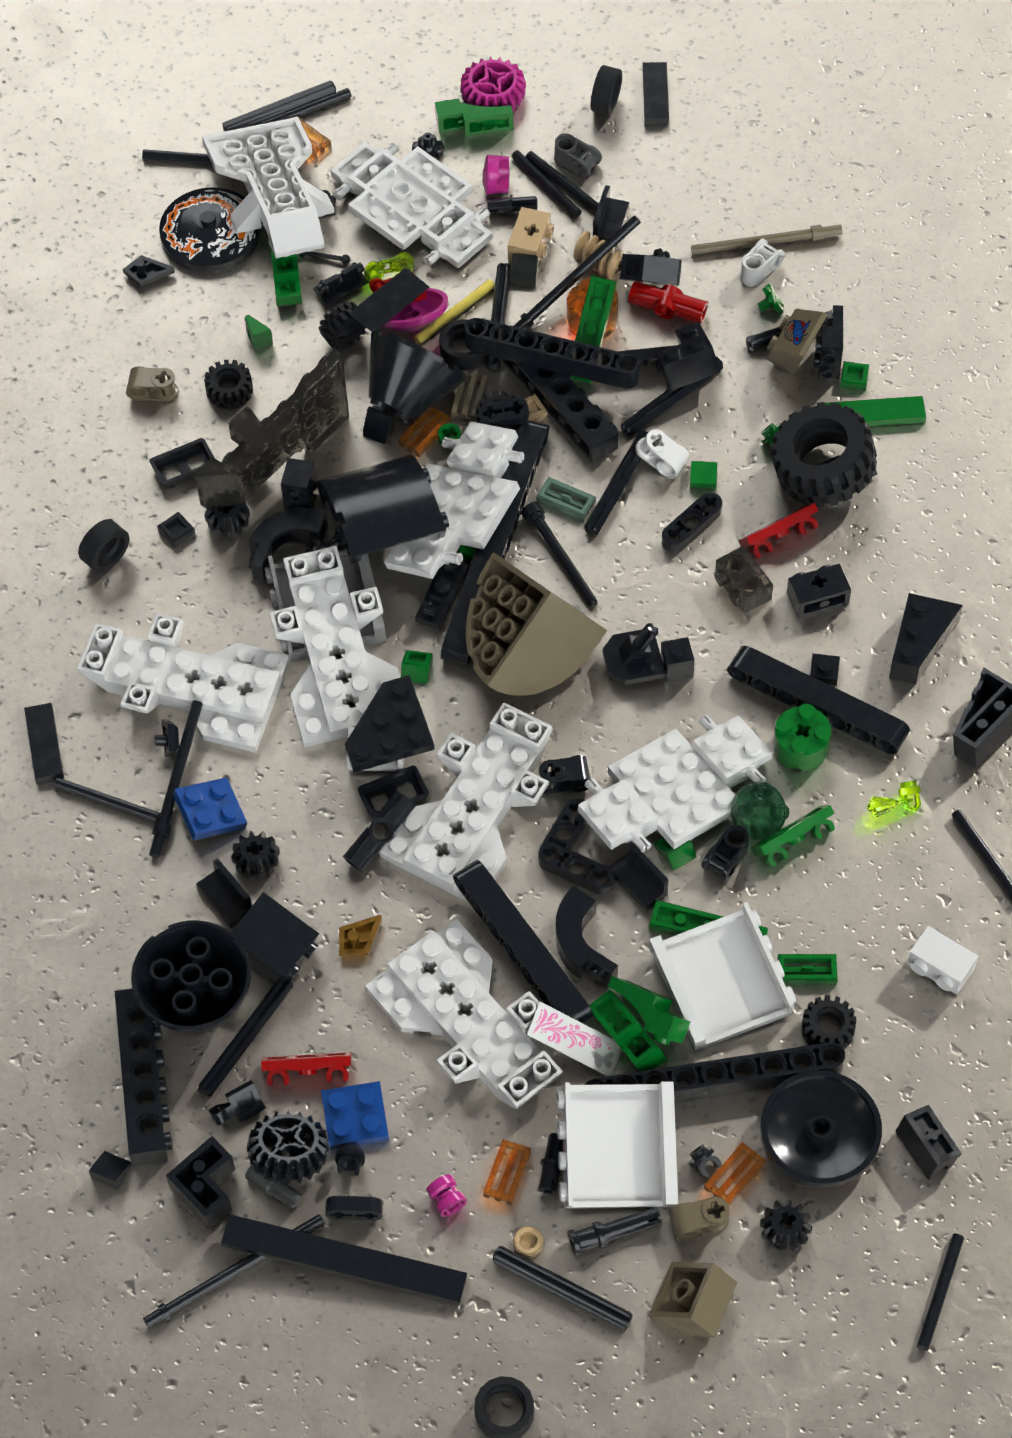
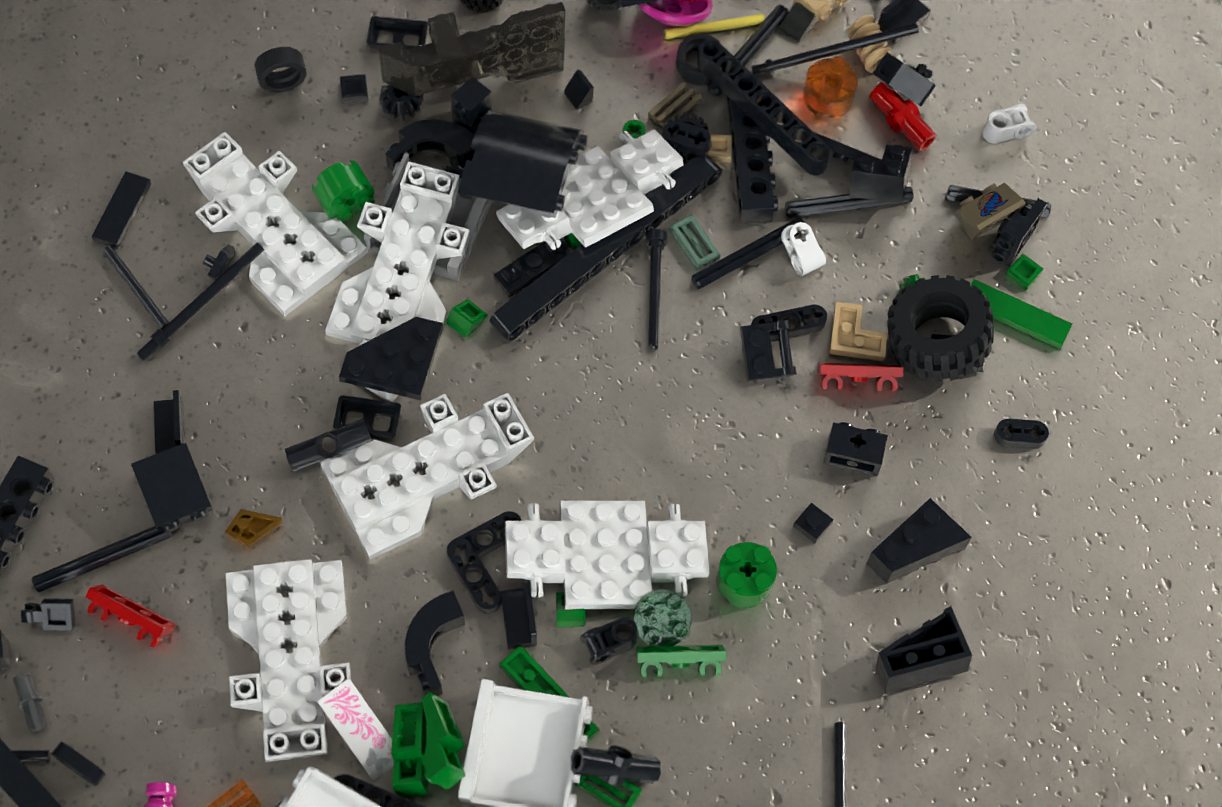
camera: 25 degrees right, 5 degrees up
black cone [131,920,251,1031] -> none
blue plate [173,777,248,841] -> none
black gear [231,830,280,880] -> none
black gear [247,1110,329,1185] -> none
blue plate [321,1081,389,1150] -> none
black plate [335,1145,365,1176] -> none
black cone [369,328,467,425] -> none
clear orange tile [398,407,451,458] -> none
black beam [453,860,593,1023] -> none
dark tan brick [466,552,607,696] -> none
black piece [539,755,592,796] -> none
green tile [571,275,618,384] -> none
black piece [602,623,666,685] -> none
black brick [661,637,695,682] -> none
green tile [690,461,718,489] -> none
dark tan bar [691,224,842,255] -> none
clear smoke brick [714,546,773,614] -> none
black beam [727,646,910,755] -> none
green plant [758,284,784,315] -> none
clear neon green piece [867,780,921,818] -> none
none -> green brick [312,160,375,223]
none -> black piece [570,745,661,786]
none -> black plate [740,320,797,382]
none -> tan plate [829,301,887,362]
none -> black beam [994,419,1049,449]

